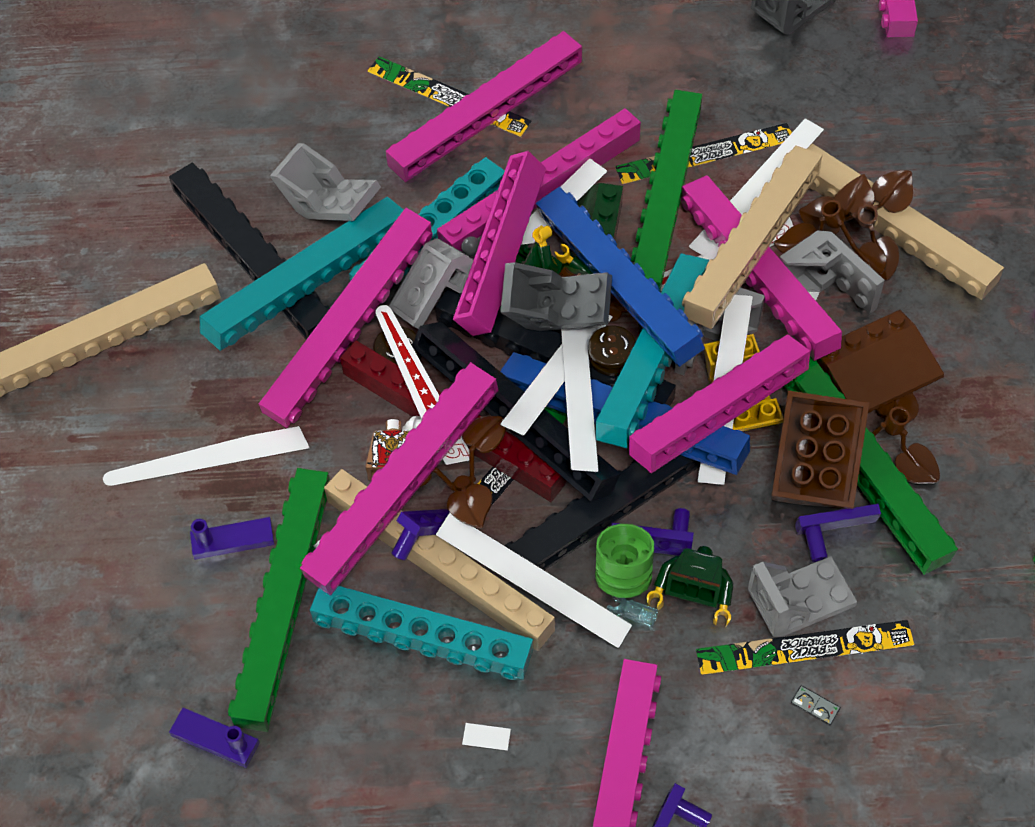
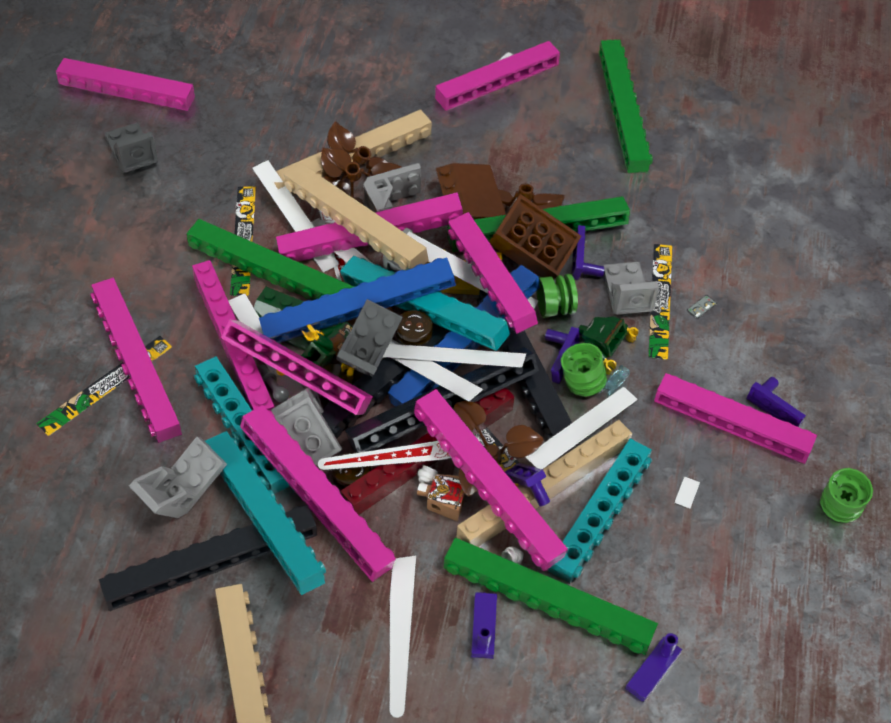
camera: 80 degrees left, 5 degrees down
none -> bright green wheel [536,274,578,318]

